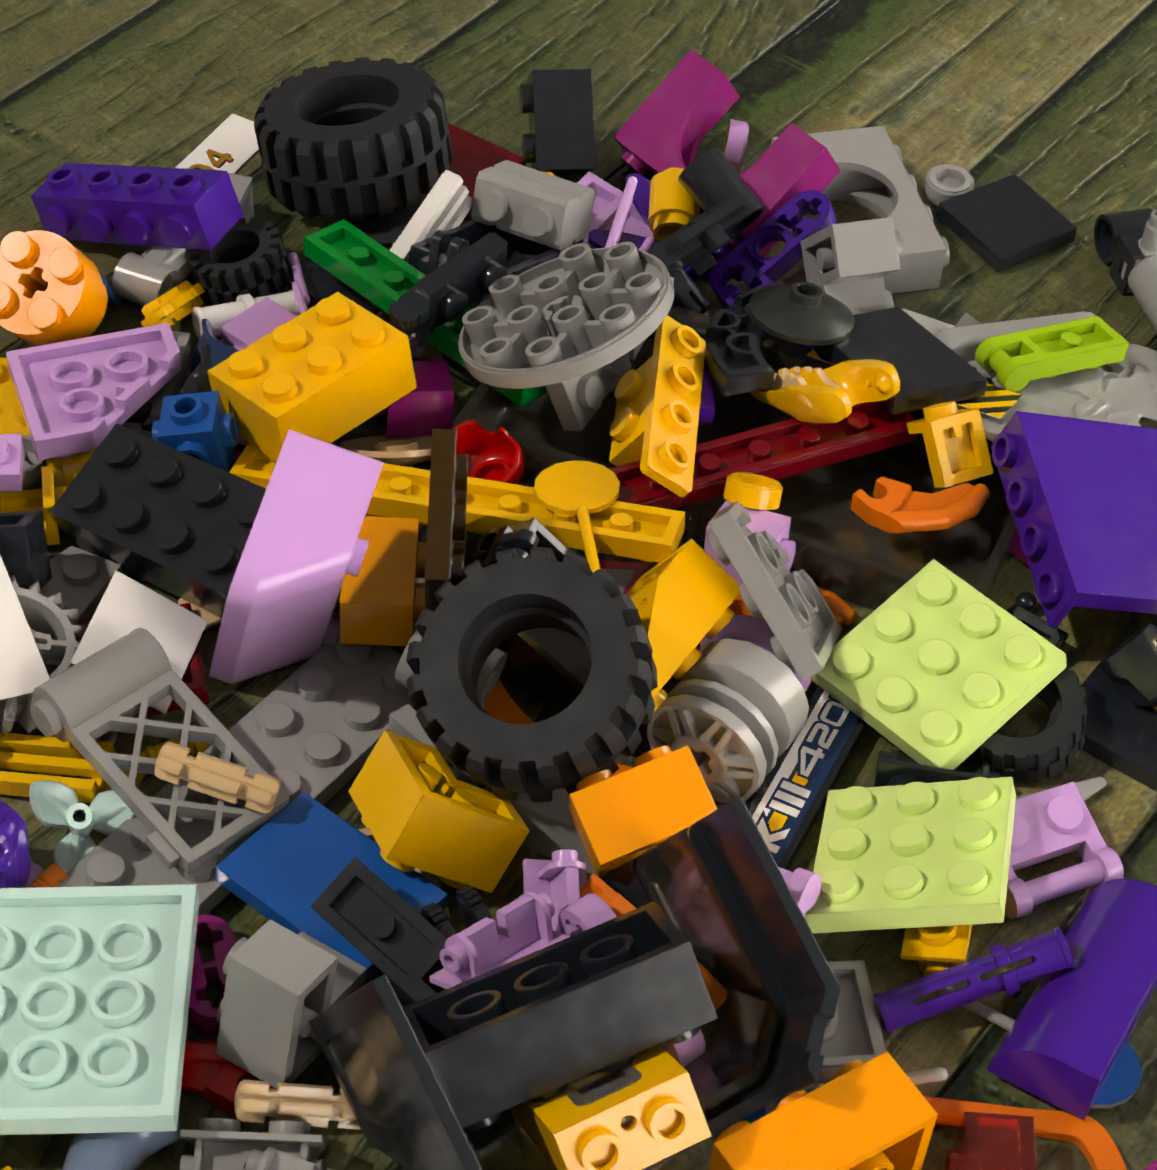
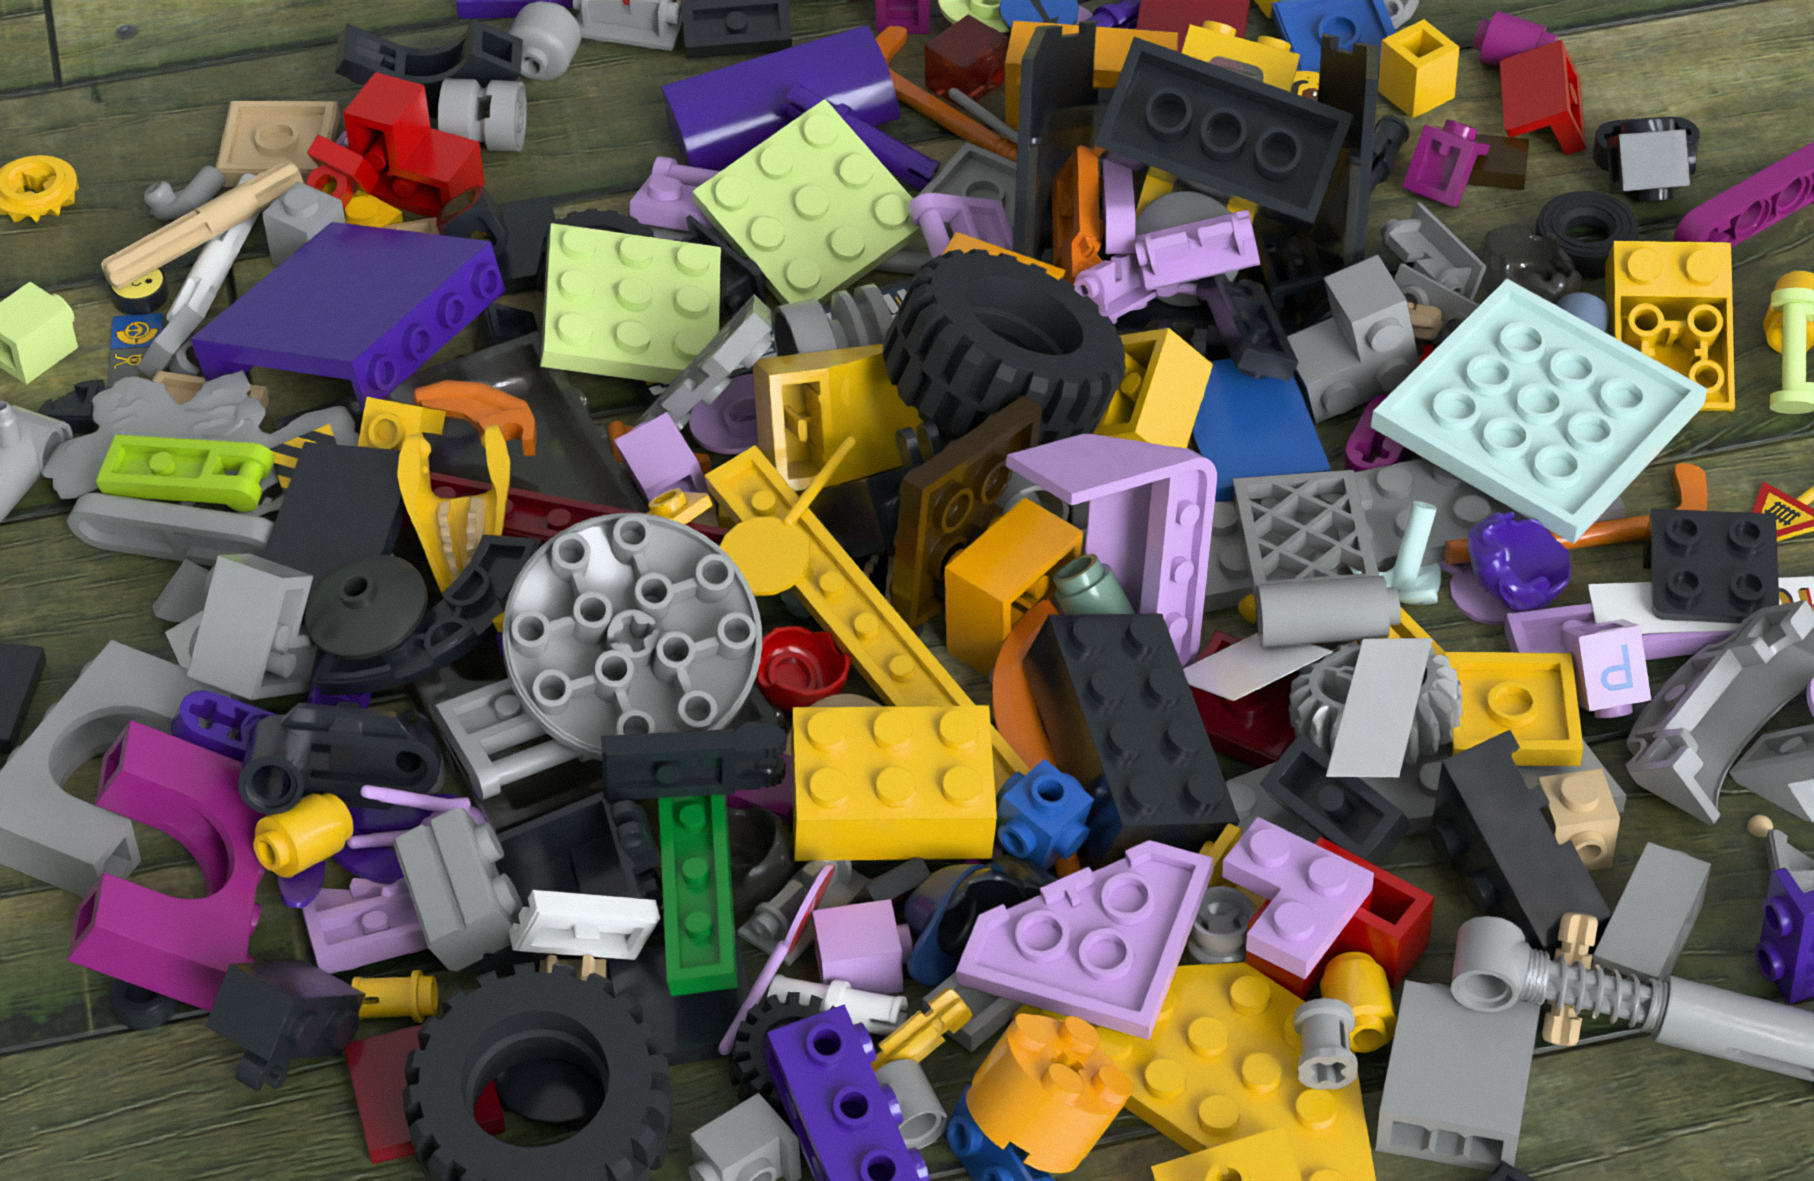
camera: 135 degrees left, 0 degrees up
tan axle [154,742,281,814] -> none
yellow tile [723,472,783,510] -> none

